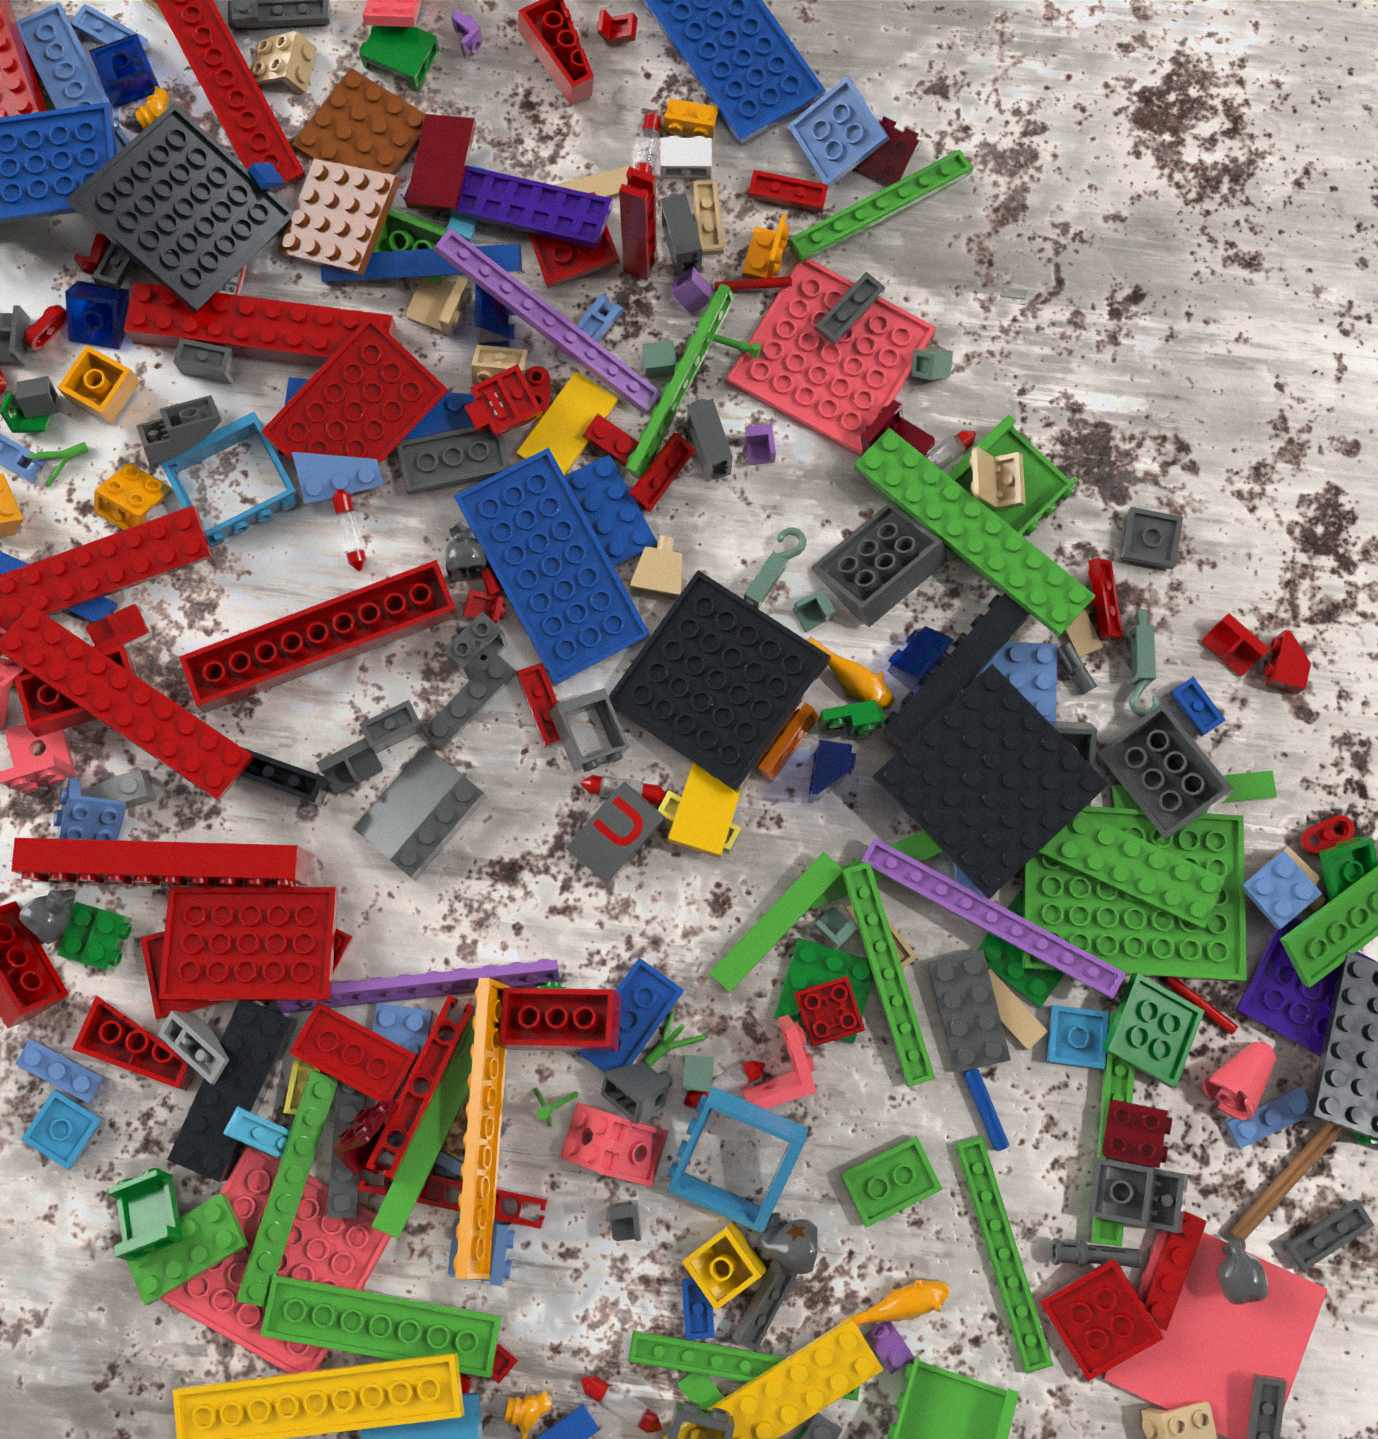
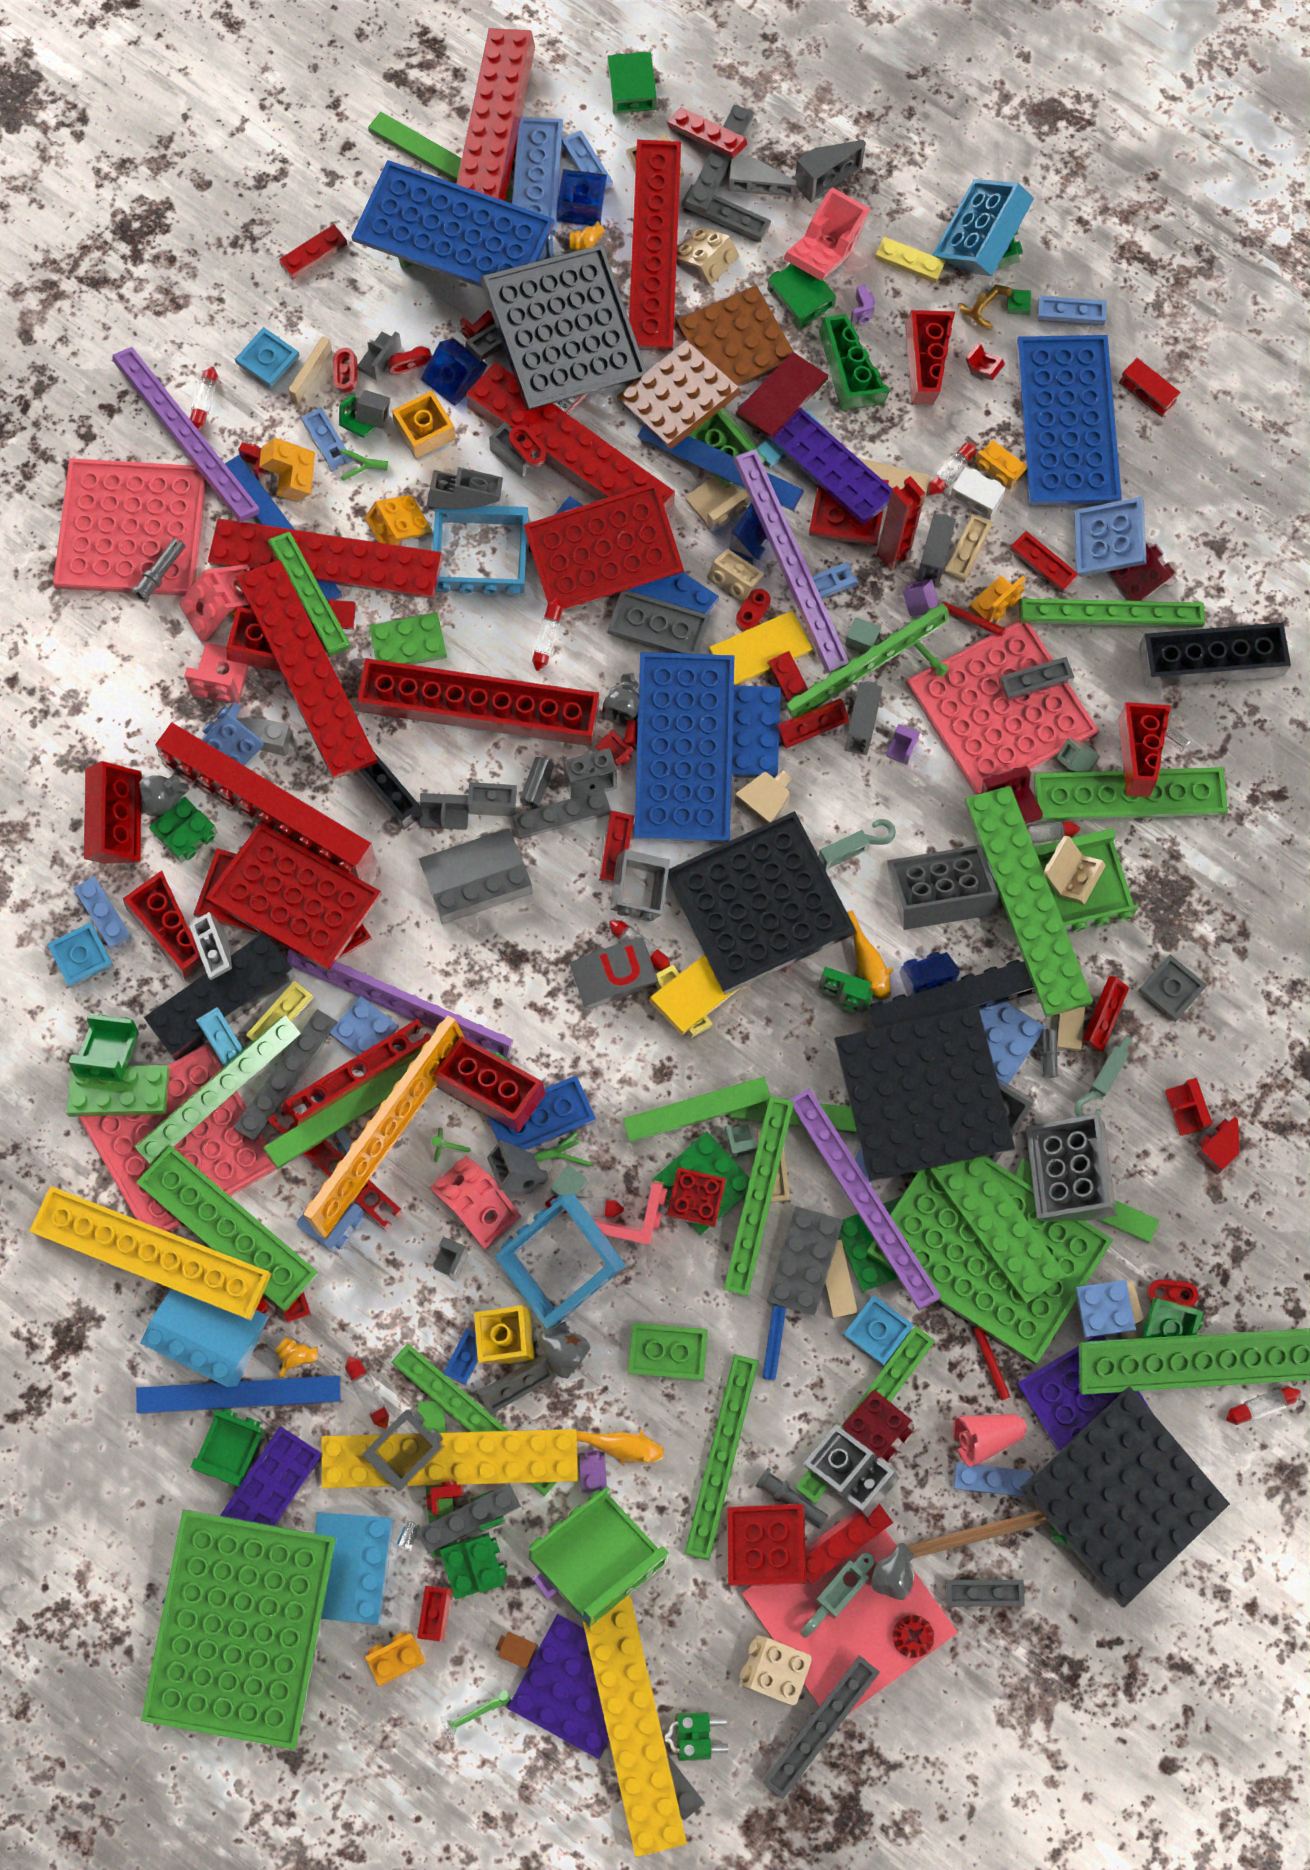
camera: 30 degrees right, 5 degrees down
blue tile [248,162,285,189] -> none
red plate [289,1002,418,1102] -> none
medium blue wing [292,452,385,505] -> none
dark red bracket [332,1099,398,1176] -> none
red piece [465,364,542,439] -> none
orange plate [758,703,819,782] -> none
sand green panel [793,589,836,632] -> none
clear blue slope [808,740,856,803] -> none
green plate [1102,973,1205,1088] -> none
blue plate [1169,676,1226,737] -> none
none -> bright green tile [268,532,351,657]
none -> bright green plate [369,612,447,665]
none -> red plate [509,425,546,467]
none -> dark grey axle [519,757,554,809]
none -> sand green piece [800,1553,874,1638]
none -> green wedge [819,314,890,411]
none -> red gear [893,1615,934,1658]
none -> bright green plate [1034,767,1228,821]
none -> red wedge [1118,702,1171,797]
none -> black brick [1139,622,1291,688]

